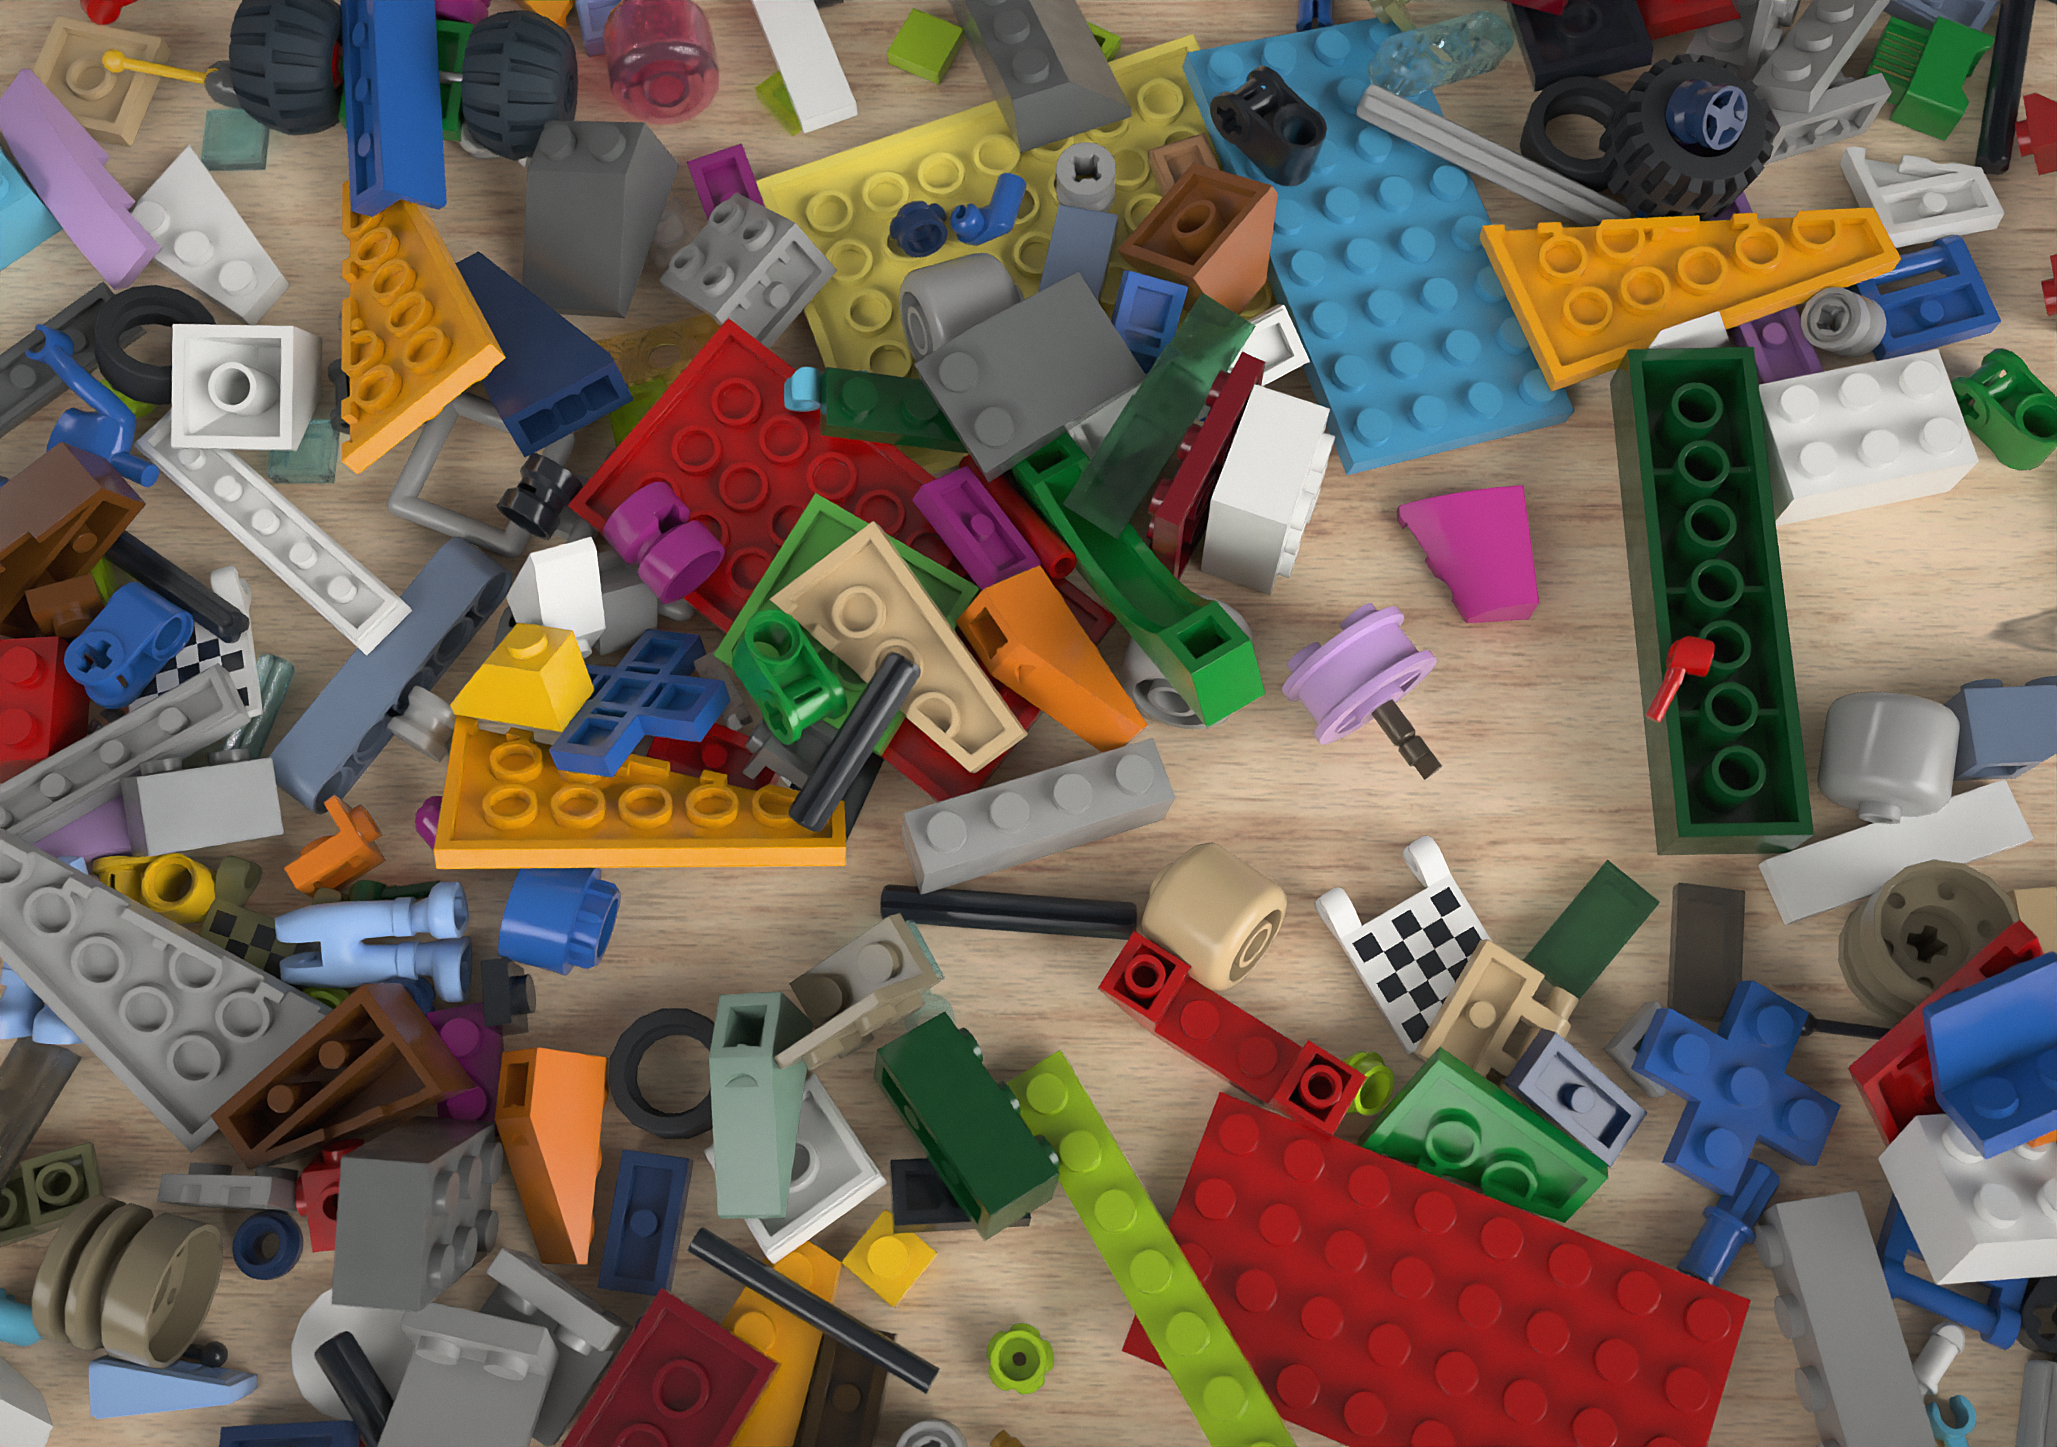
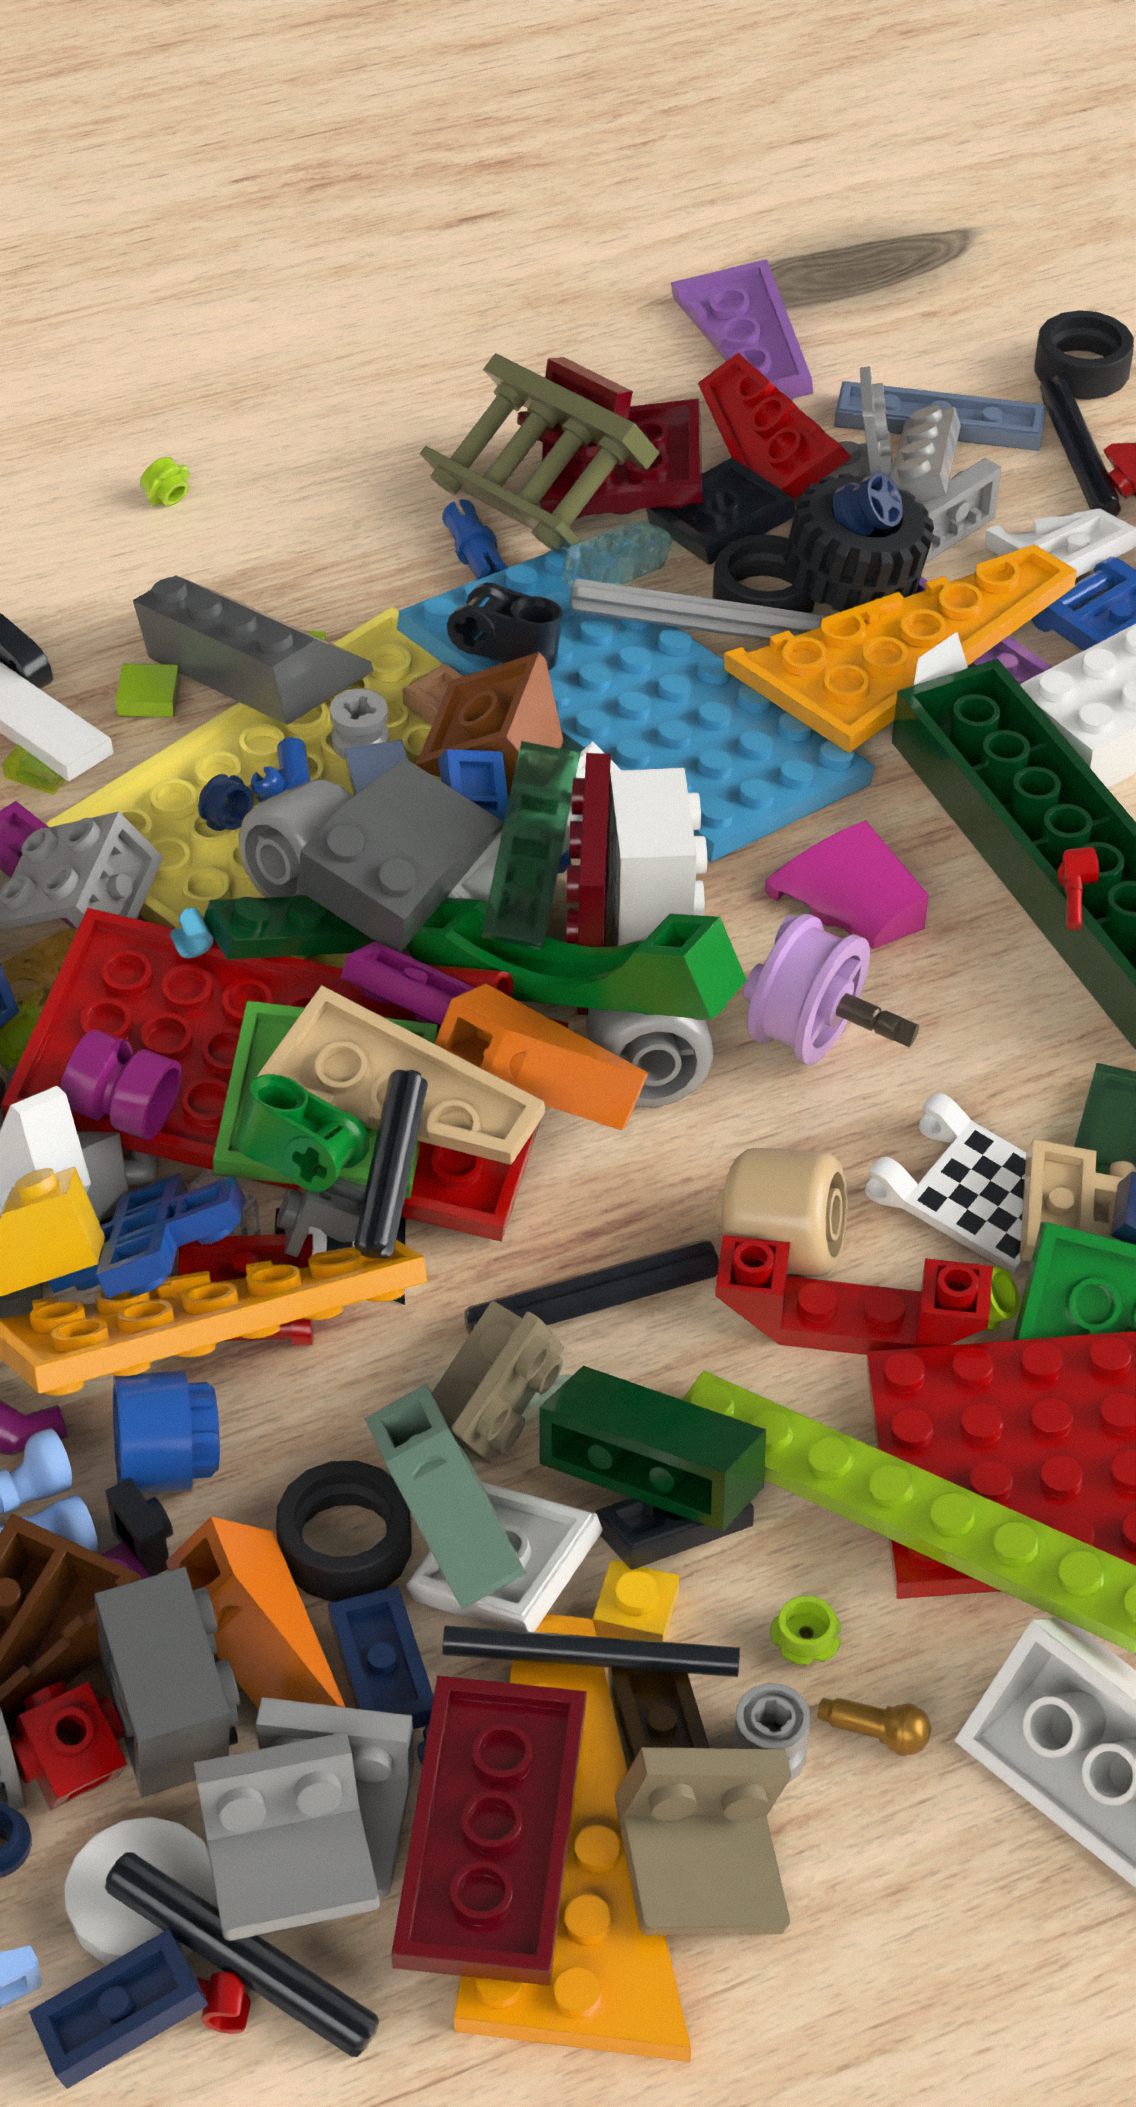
camera: 30 degrees left, 25 degrees down
light grey brick [901,738,1176,895] -> none
light grey wheel [1801,287,1887,357] -> none
green piece [1862,16,1995,141] -> none

